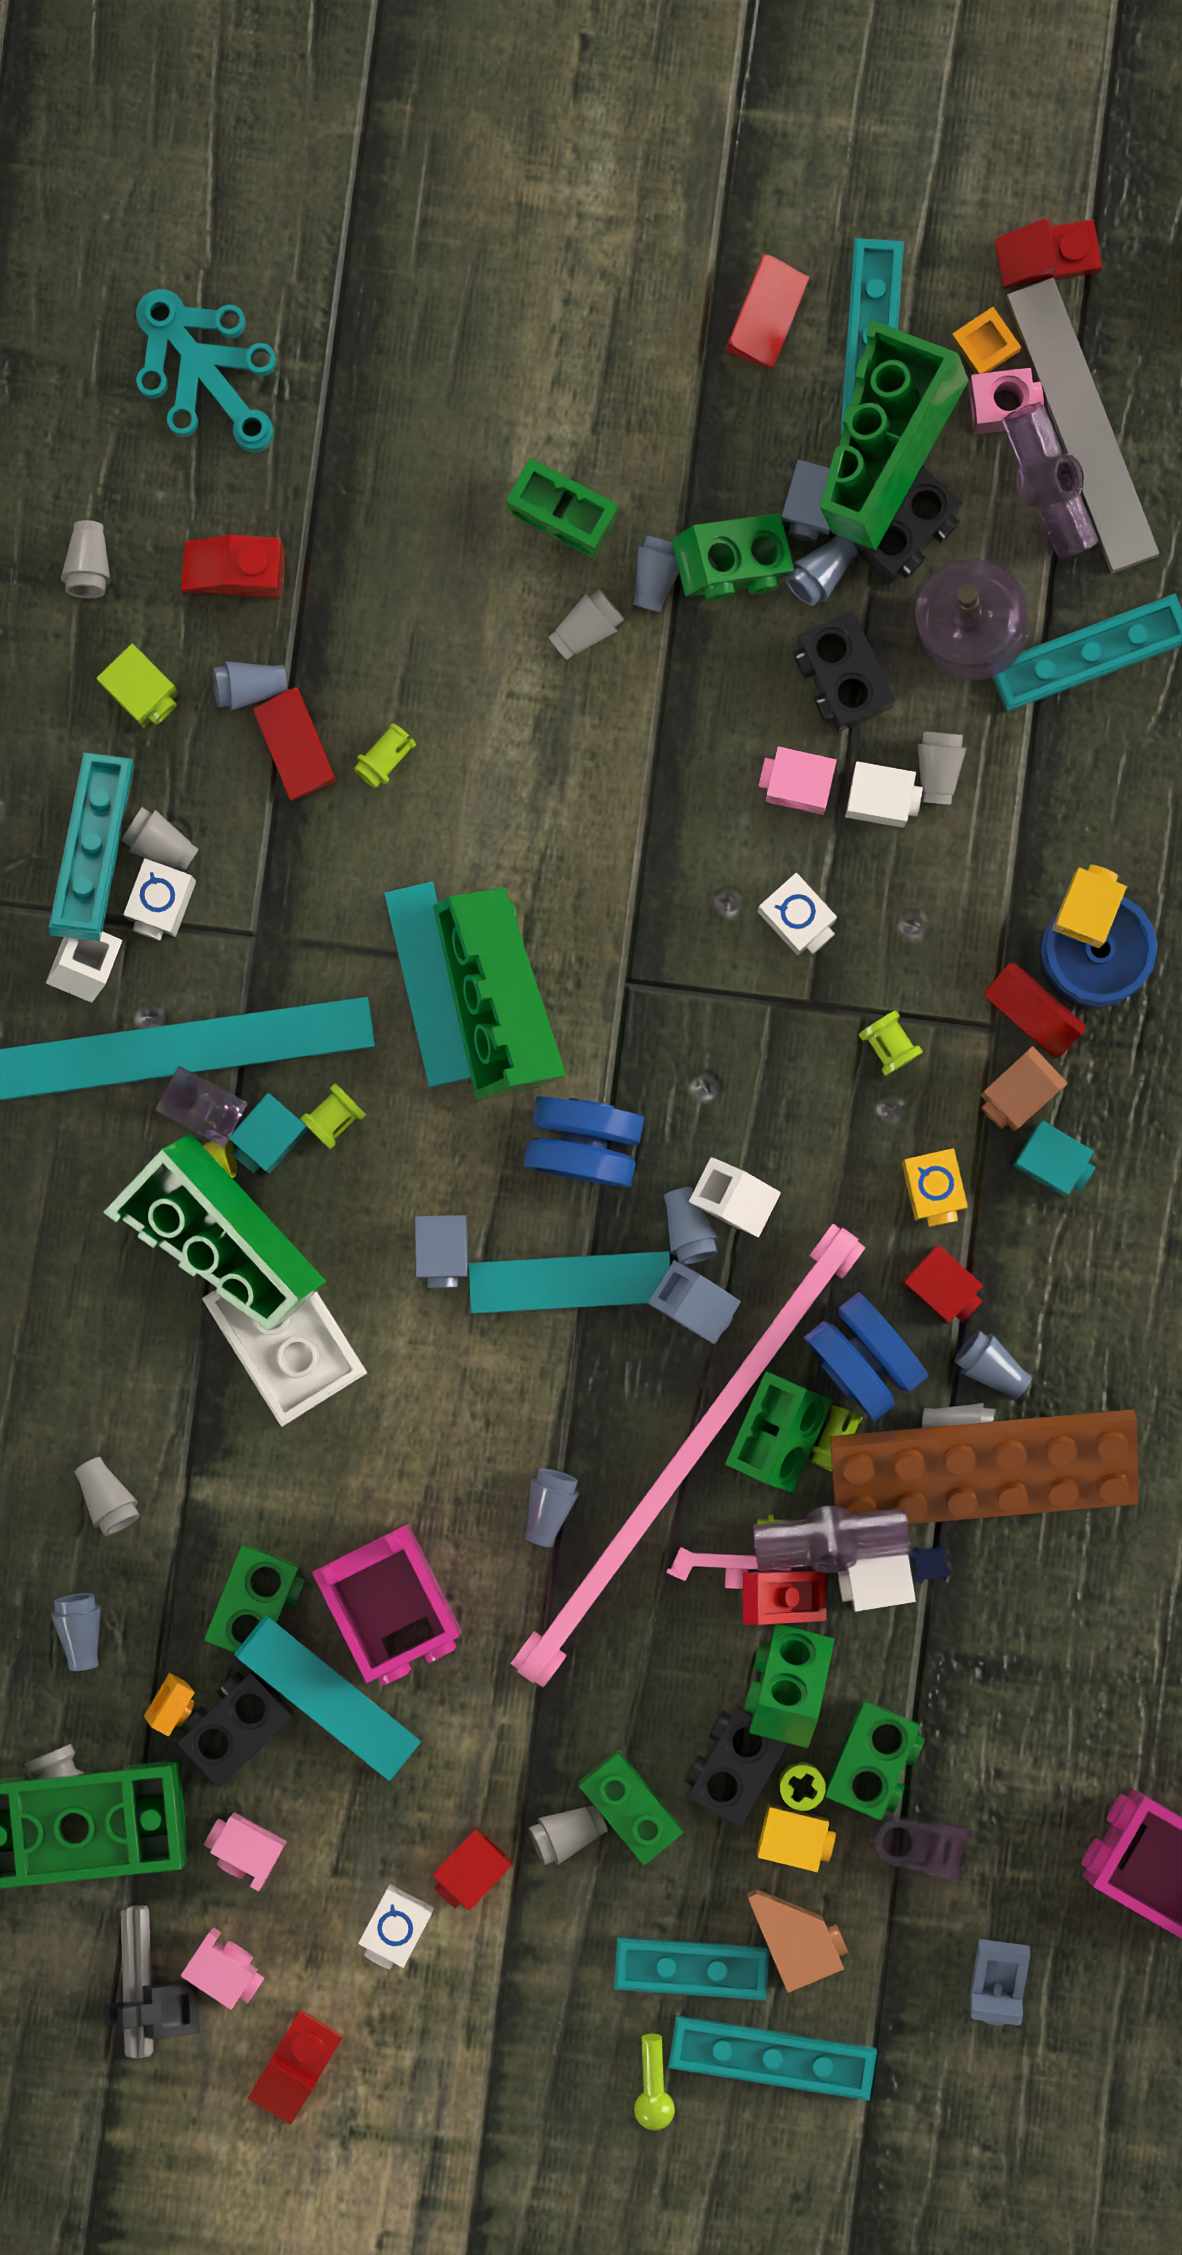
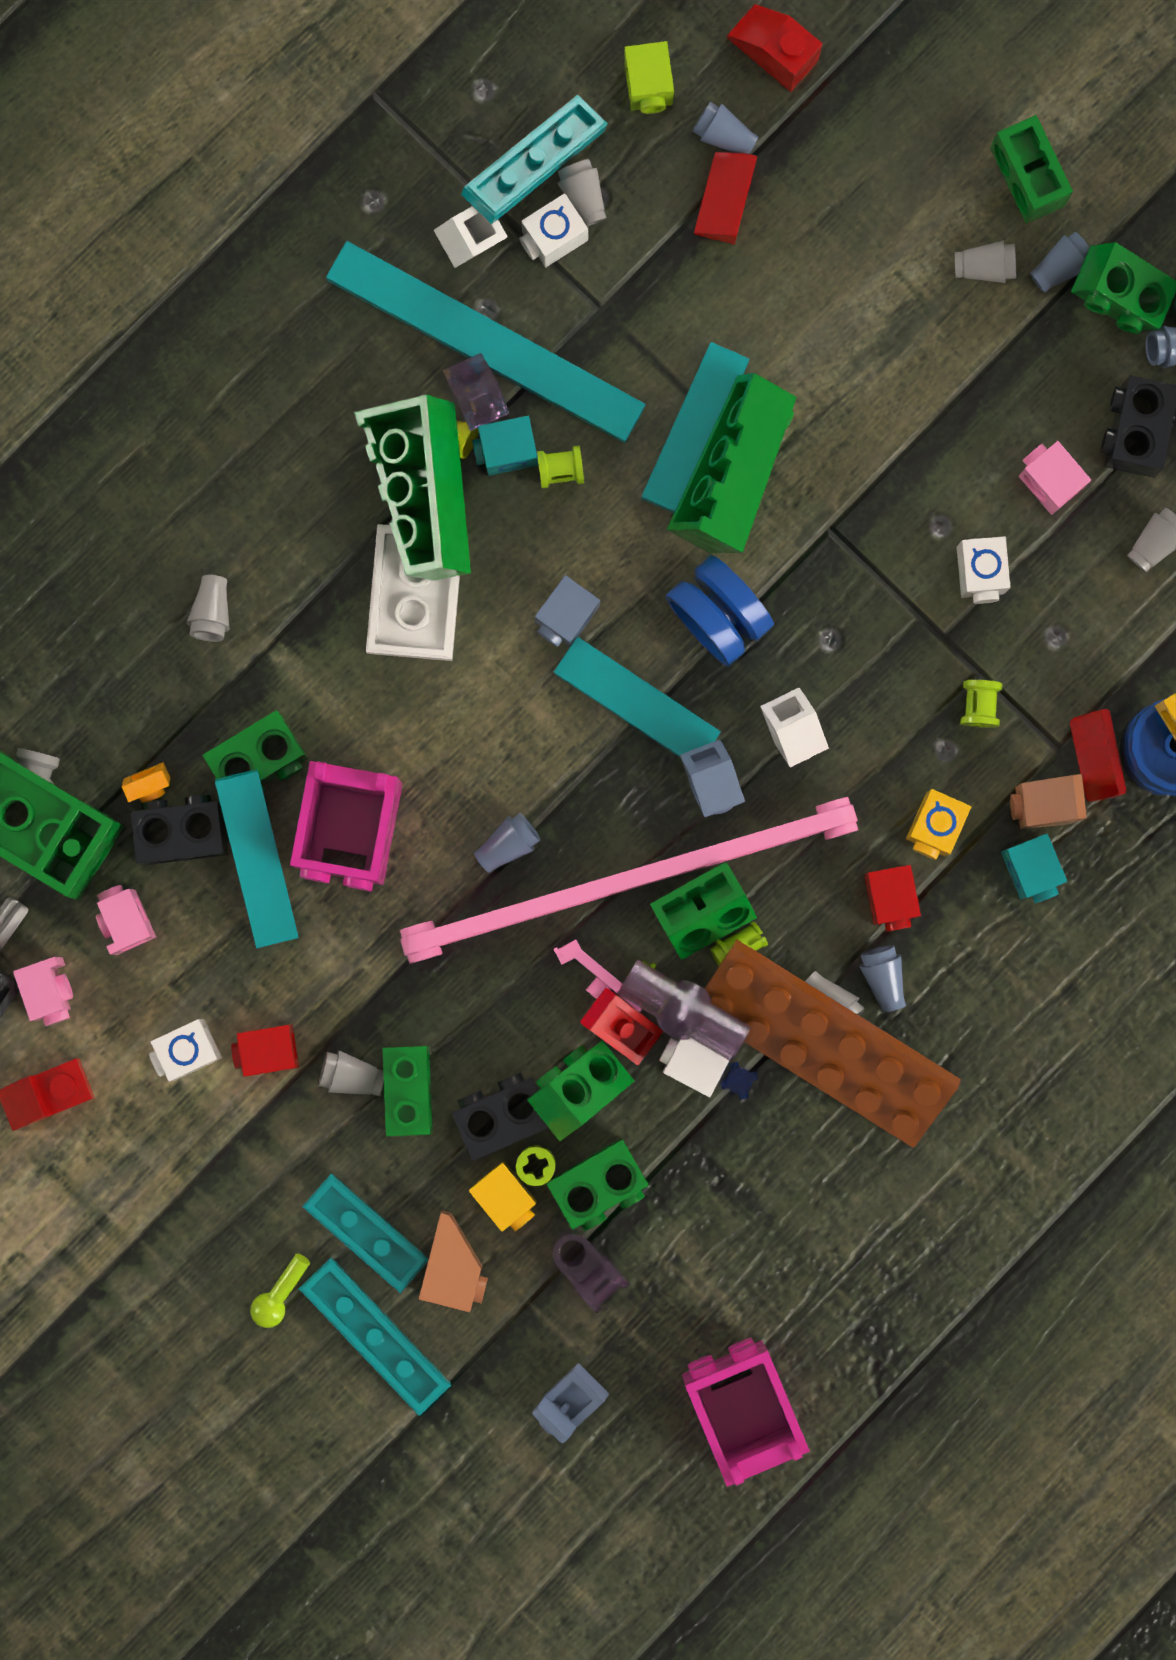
camera: 30 degrees right, 0 degrees up
sand blue cone [51,1593,101,1671] -> none
lime pin [353,723,416,789] -> none
sand blue cone [663,1187,719,1265] -> none
blue wheel [803,1292,929,1422] -> none
white brick [845,762,923,828] -> none

